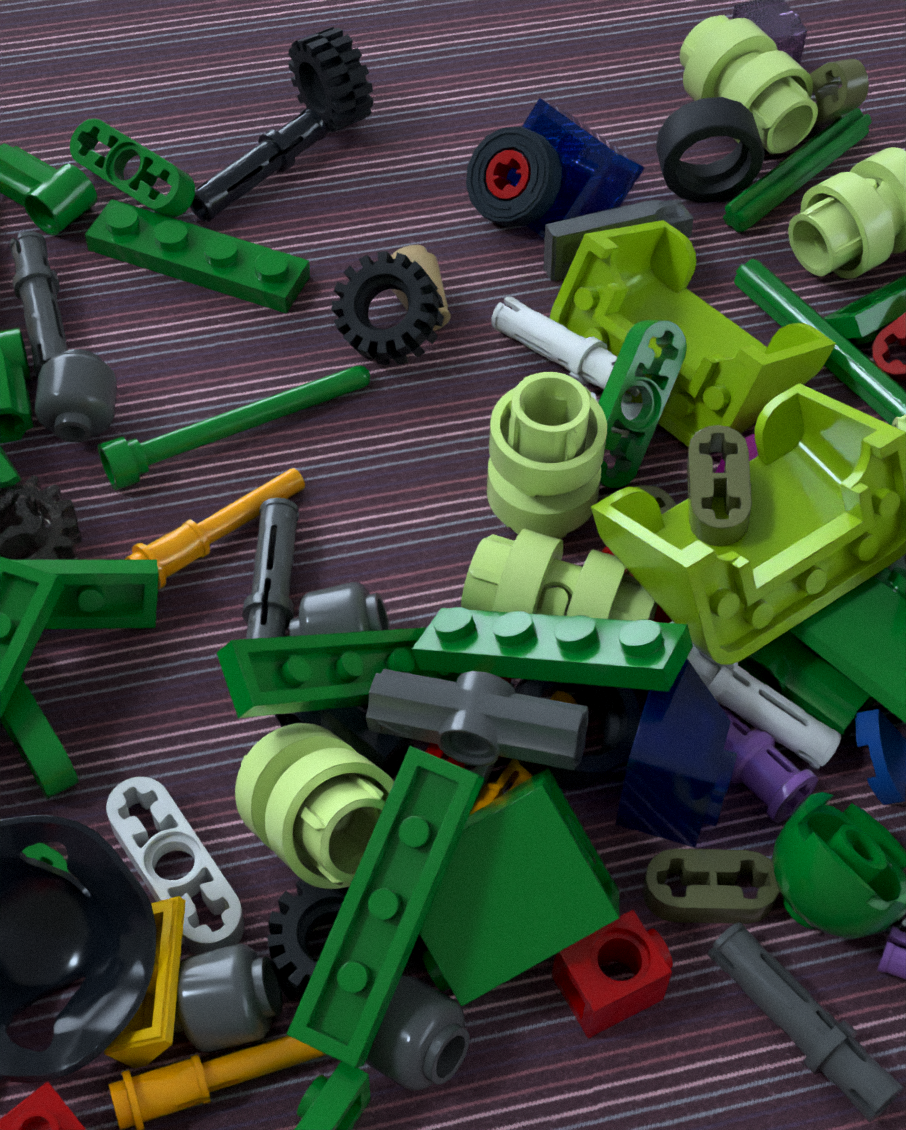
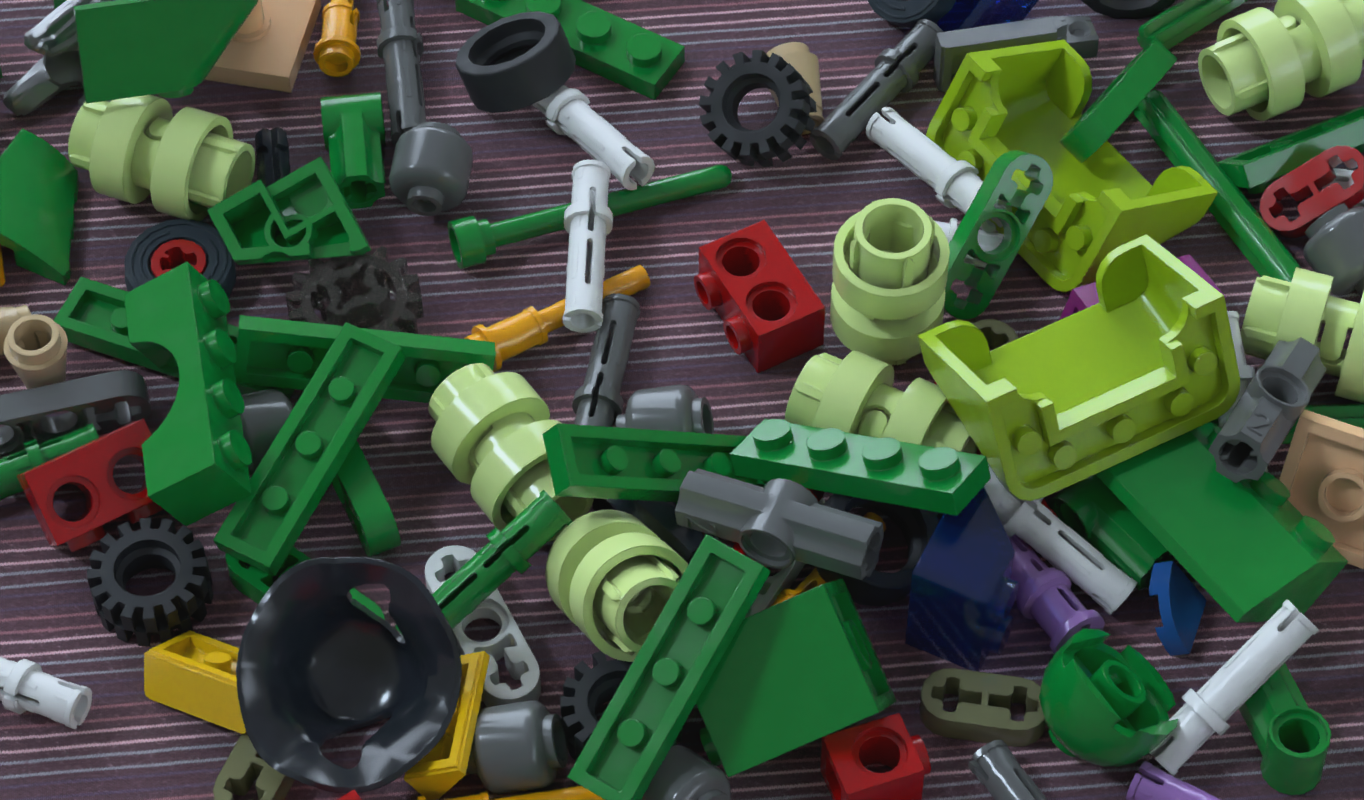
camera: 10 degrees right, 0 degrees up
olive beam [687,425,752,546] -> none
none -> green pin [395,490,573,636]
none -> yellowish green piece [428,363,594,542]
none -> black tyre [455,11,576,113]
none -> white pin [533,85,655,190]
none -> white pin [563,159,613,333]
none -> red brick [694,220,825,373]
none -> dark grey pin [810,19,943,160]
none -> green beam [1059,38,1177,163]

